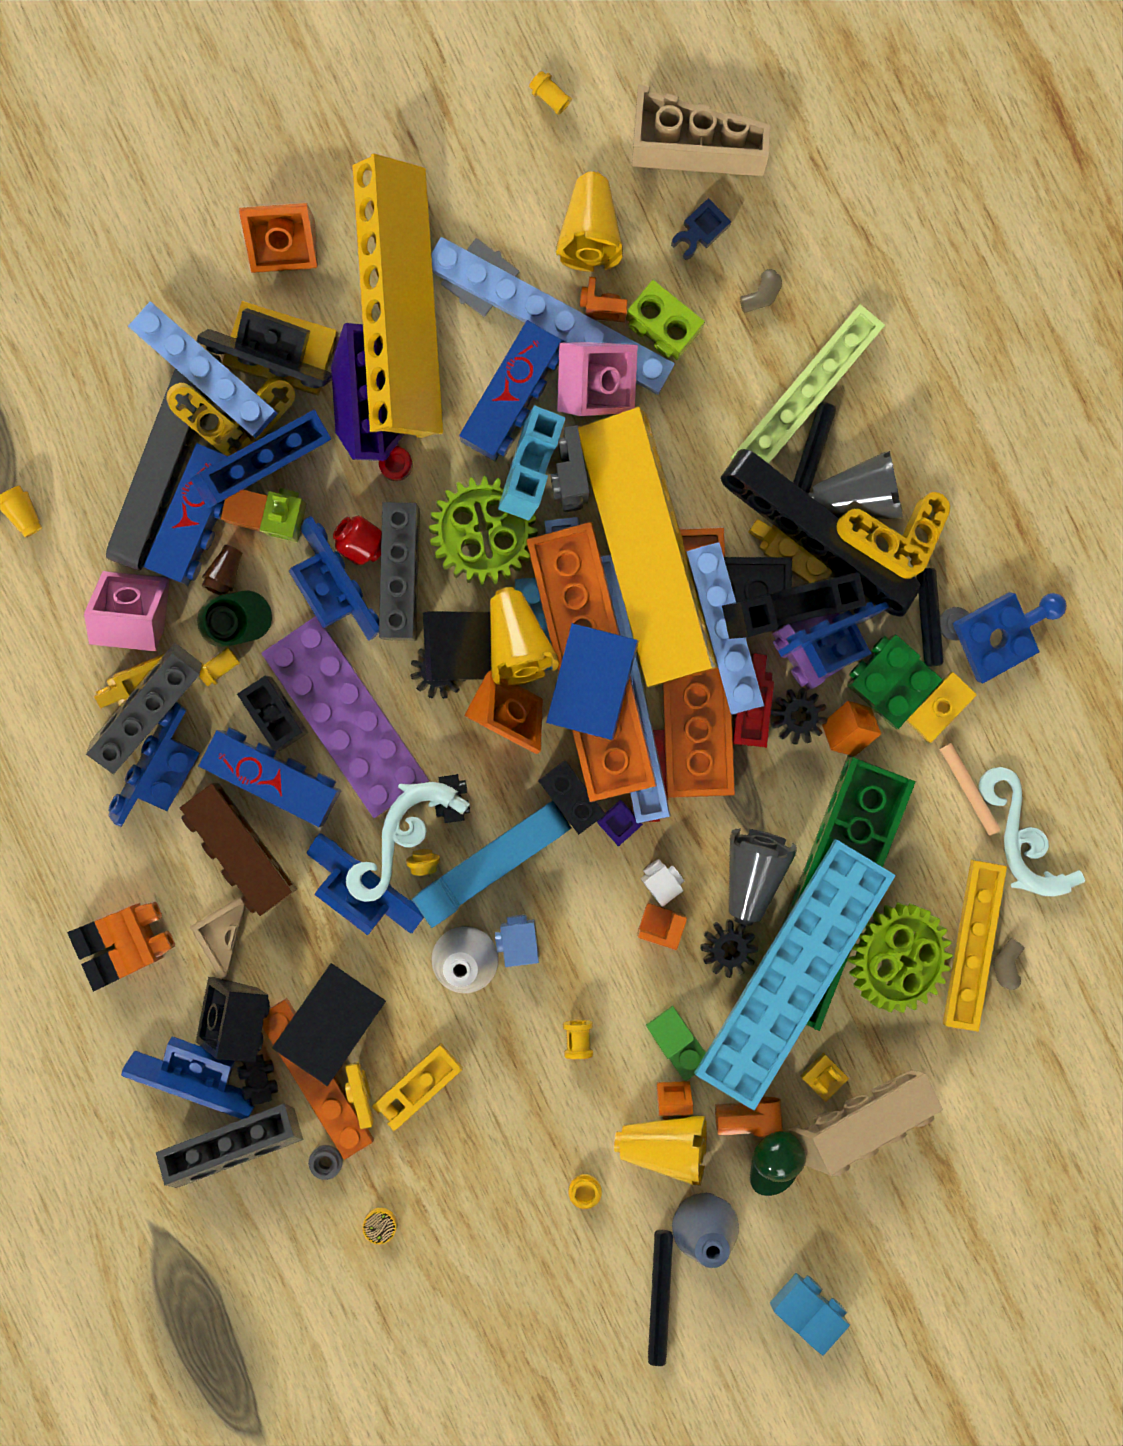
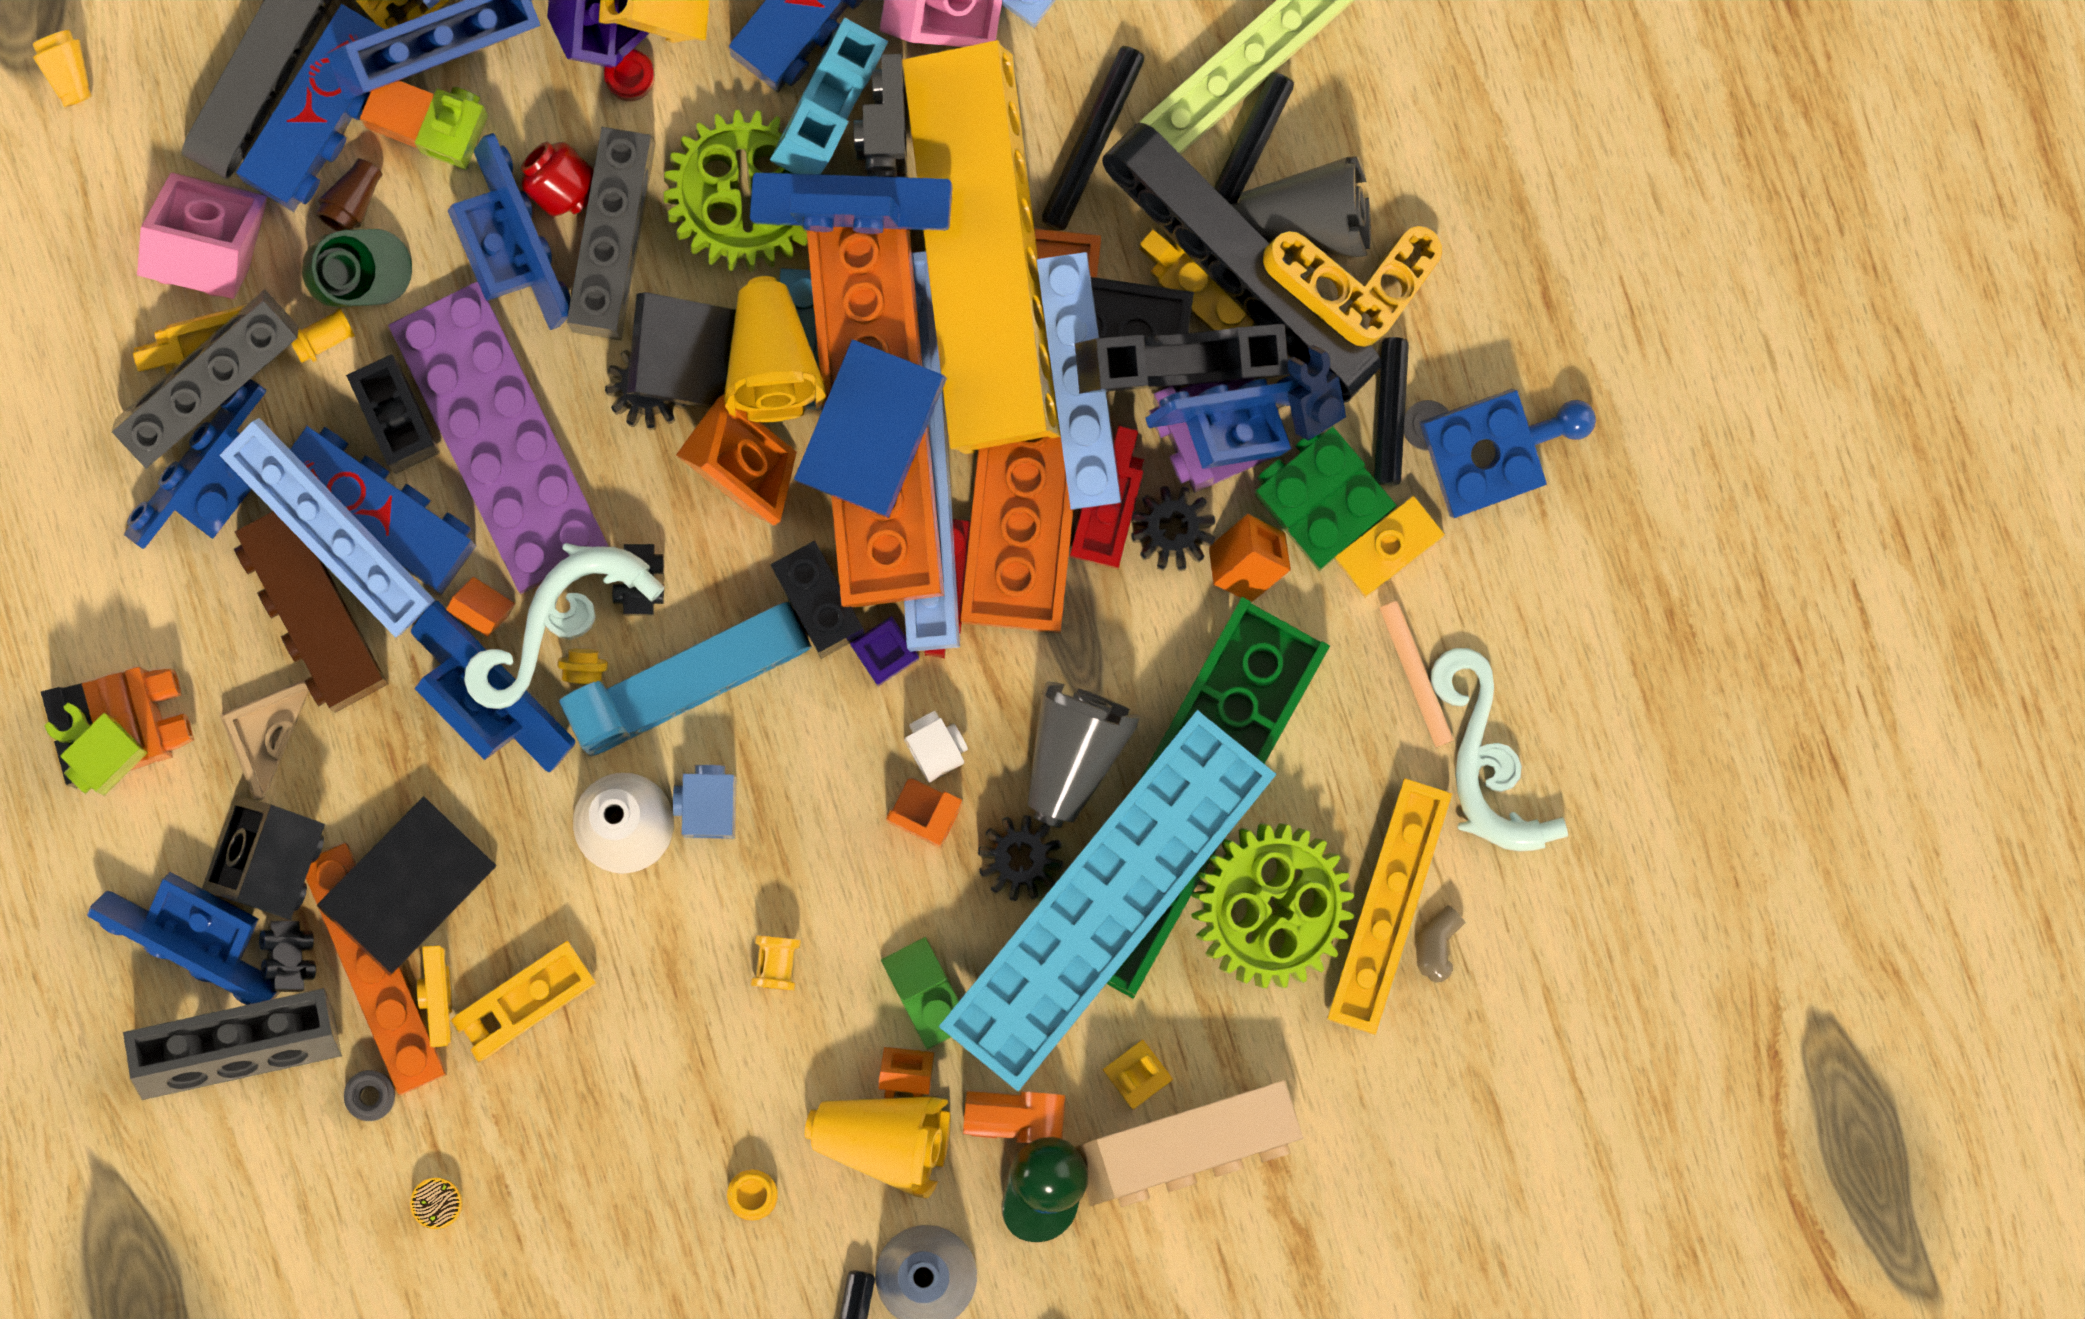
camera: 10 degrees right, 5 degrees down
none -> lime brick [44,703,148,796]
none -> light blue plate [220,418,435,638]
none -> orange tile [446,576,515,637]
none -> blue bracket [750,173,953,234]
none -> black axle [1042,45,1144,231]
none -> dark blue plate [1288,345,1346,441]

